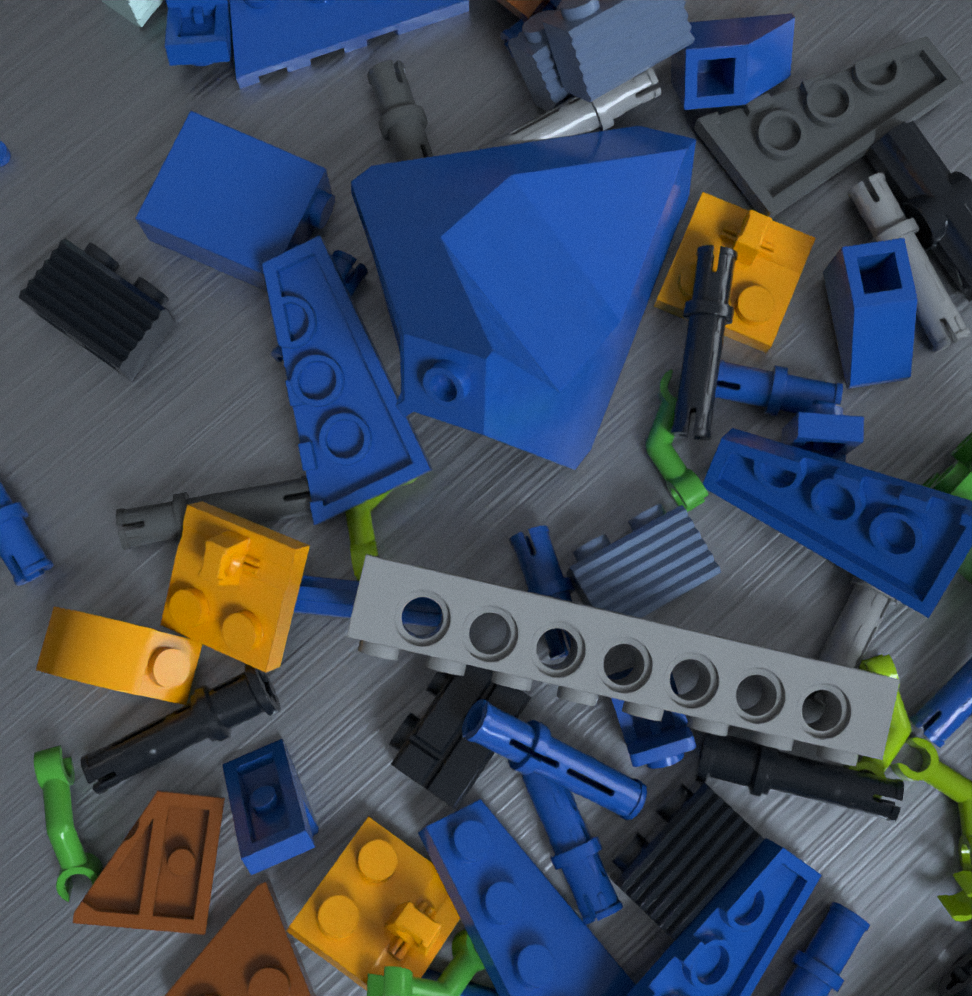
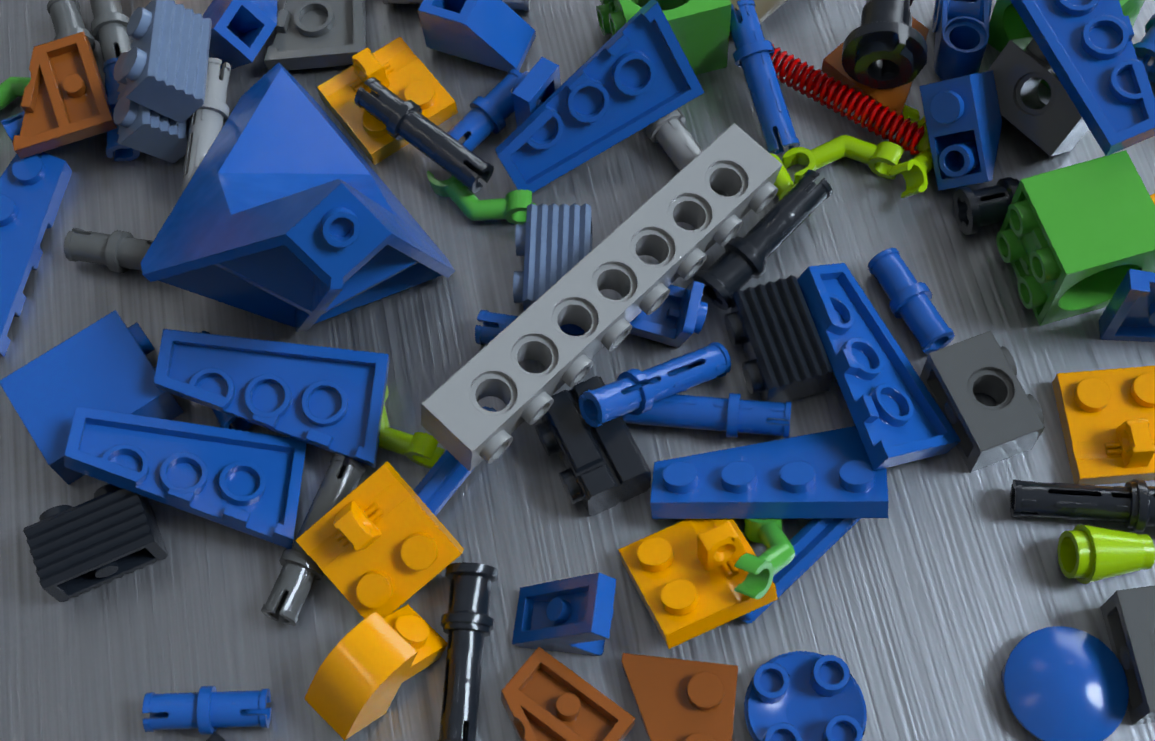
camera: 50 degrees left, 15 degrees down
none -> blue wing [64,406,307,549]

